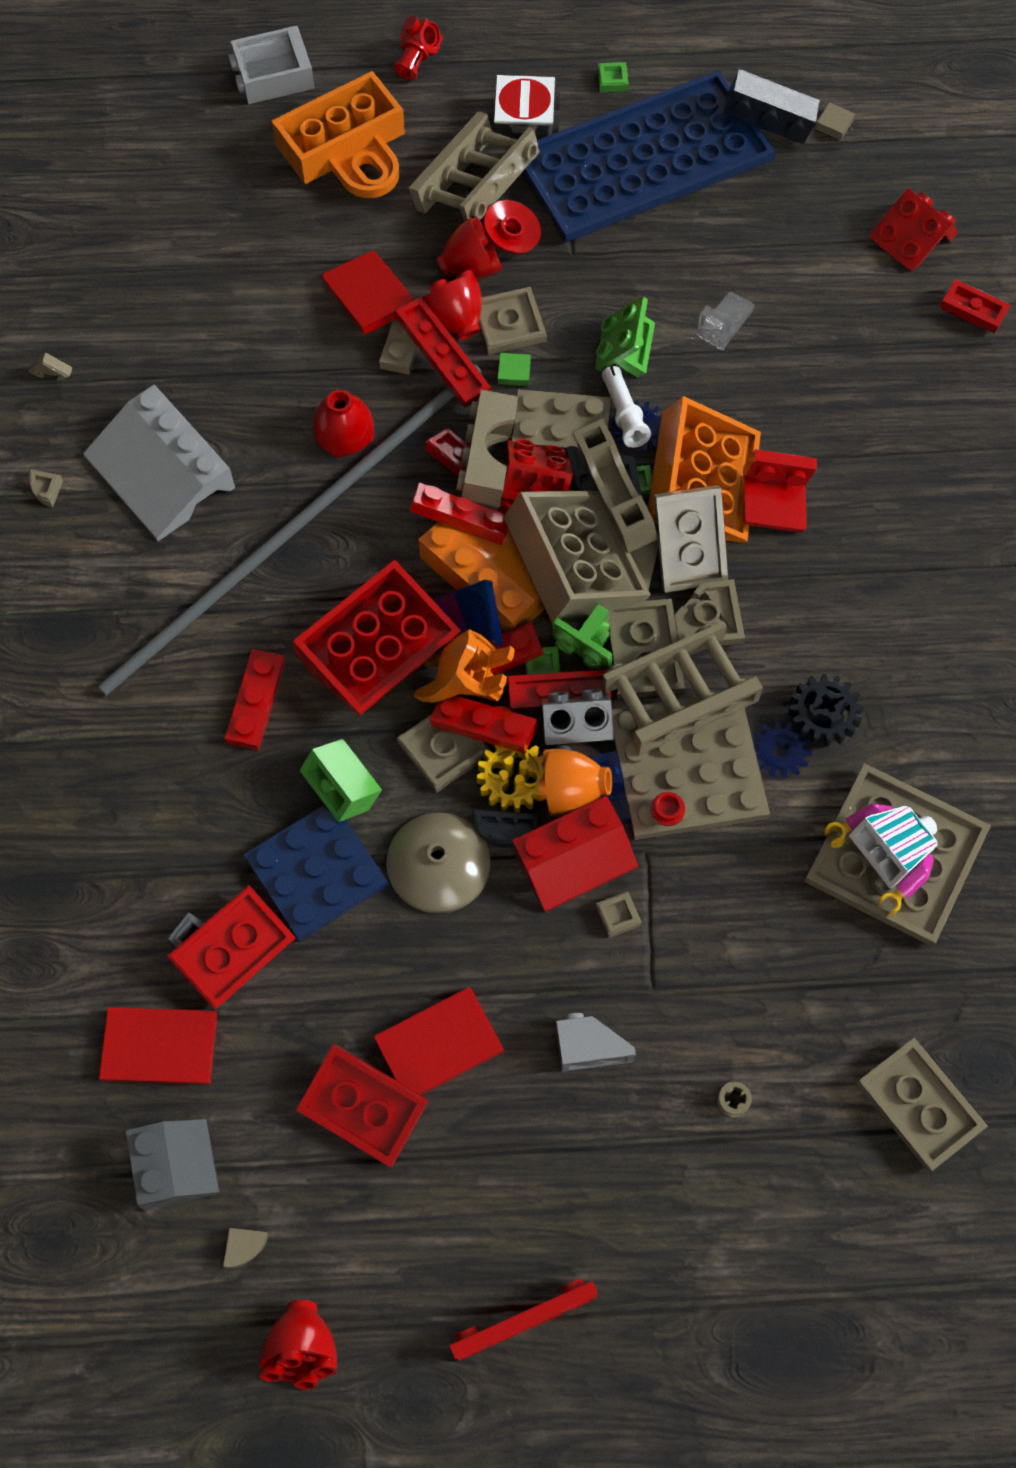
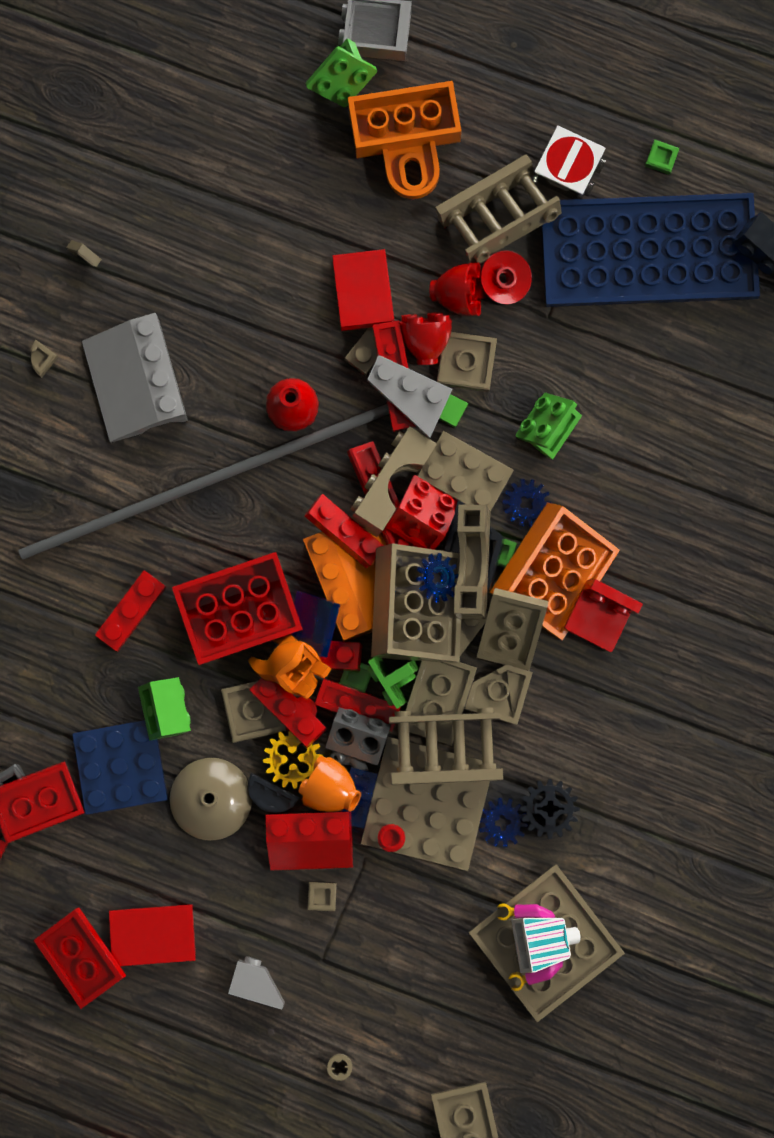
camera: 25 degrees right, 15 degrees up
red connector [393,16,443,81] -> none
white pin [602,366,651,448] -> none
clear bracket [697,292,755,350] -> none
none -> bright green bracket [305,38,377,107]
none -> light grey wing [367,355,452,439]
none -> clear blue gear [416,553,459,602]

